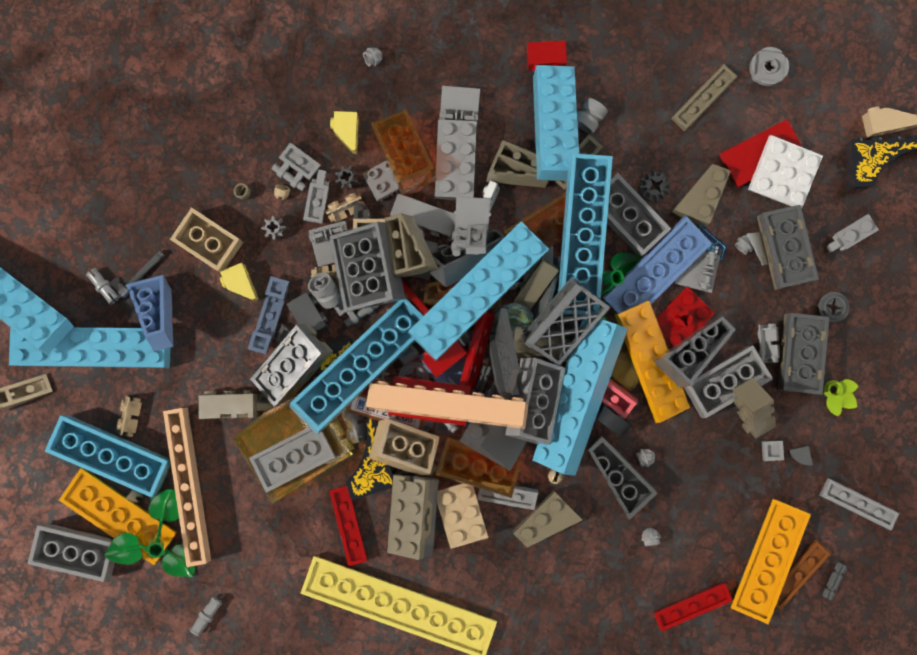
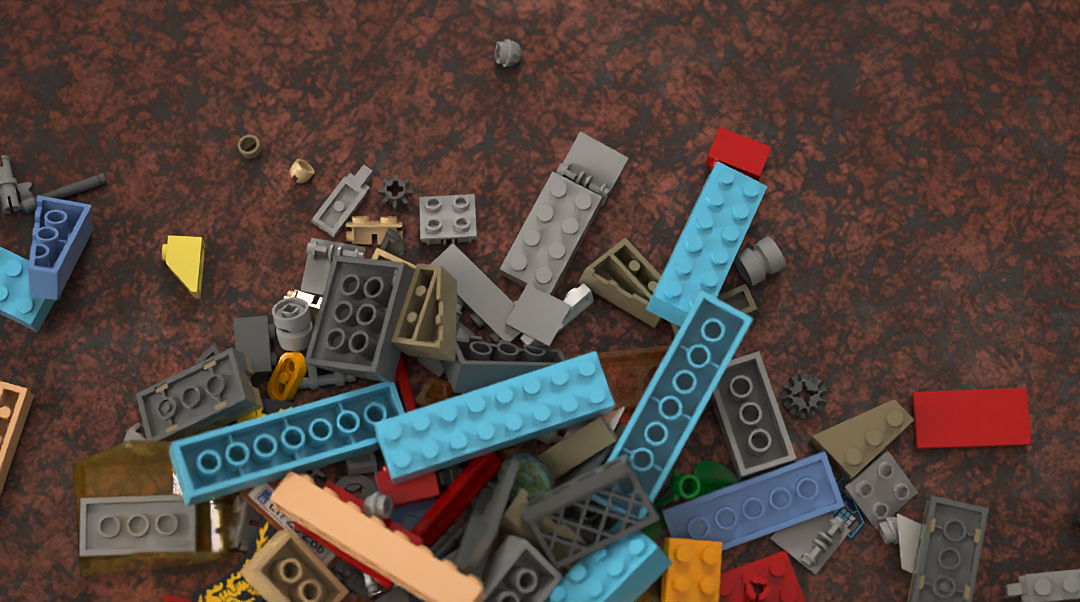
camera: 20 degrees right, 10 degrees down
tan brick [170,207,244,272] -> none
wedge [198,390,260,419] -> none
sand blue slope [248,276,289,355] -> none
light grey gear [261,216,286,241] -> none
light grey plate [272,143,321,191] -> none
light yellow slope [330,111,359,154] -> none
clear orange brick [371,109,437,195] -> none
light grey plate [451,224,487,256] -> none
dark tan tile [671,64,738,131] -> none
white plate [748,135,823,209] -> none
light grey plate [750,47,789,86] -> none
none -> light orange plate [267,352,307,402]
none -> light grey plate [363,492,393,521]
none -> light grey hinge [843,450,918,530]

